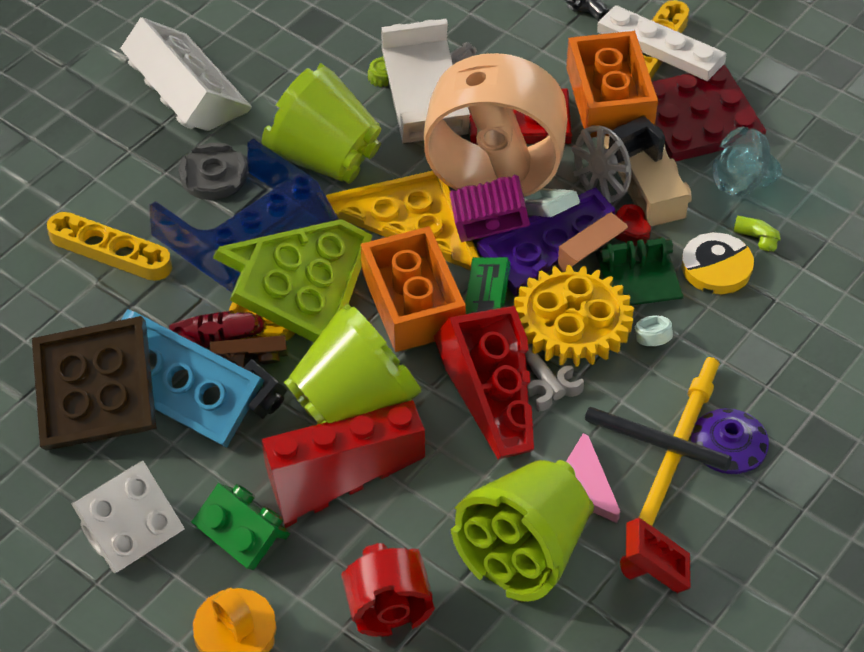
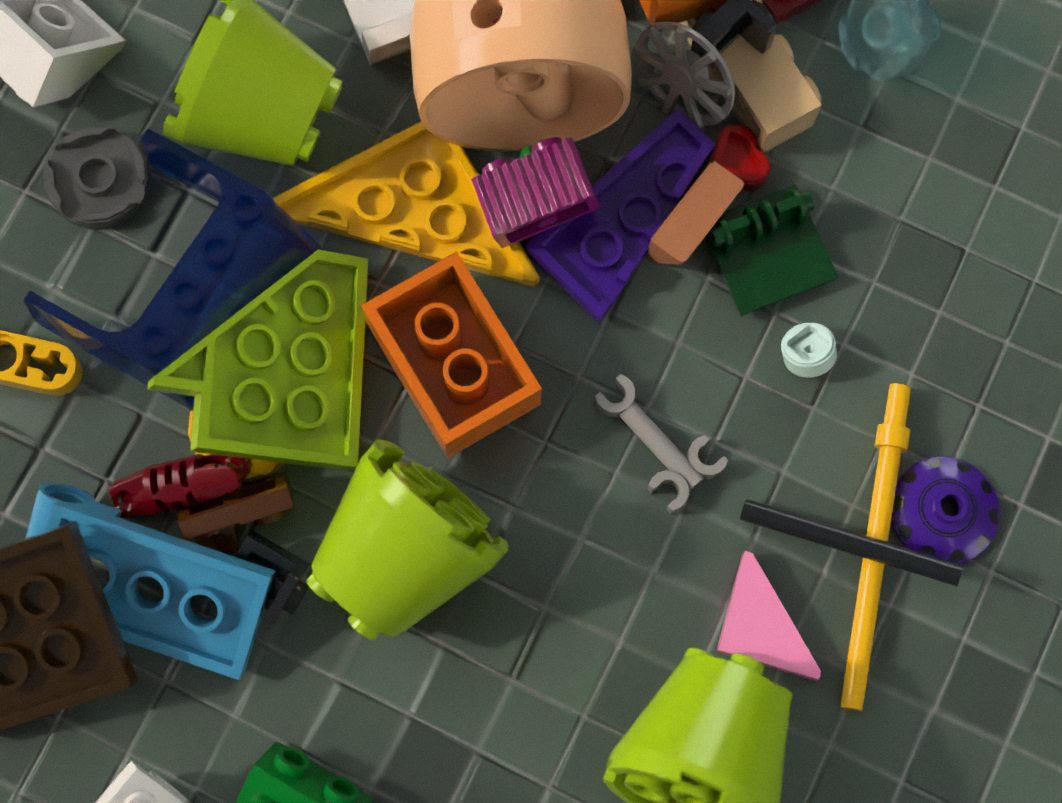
camera: 15 degrees left, 25 degrees up
red wedge [262,400,425,528] -> none
red wedge [434,306,534,459] -> none
green tile [465,257,511,314] -> none
yellow gear [514,265,634,366] -> none
light aqua tile [524,188,580,217] -> none
red tile [620,517,691,593] -> none
tile [681,232,754,295] -> none
lime arm [734,215,781,252] -> none

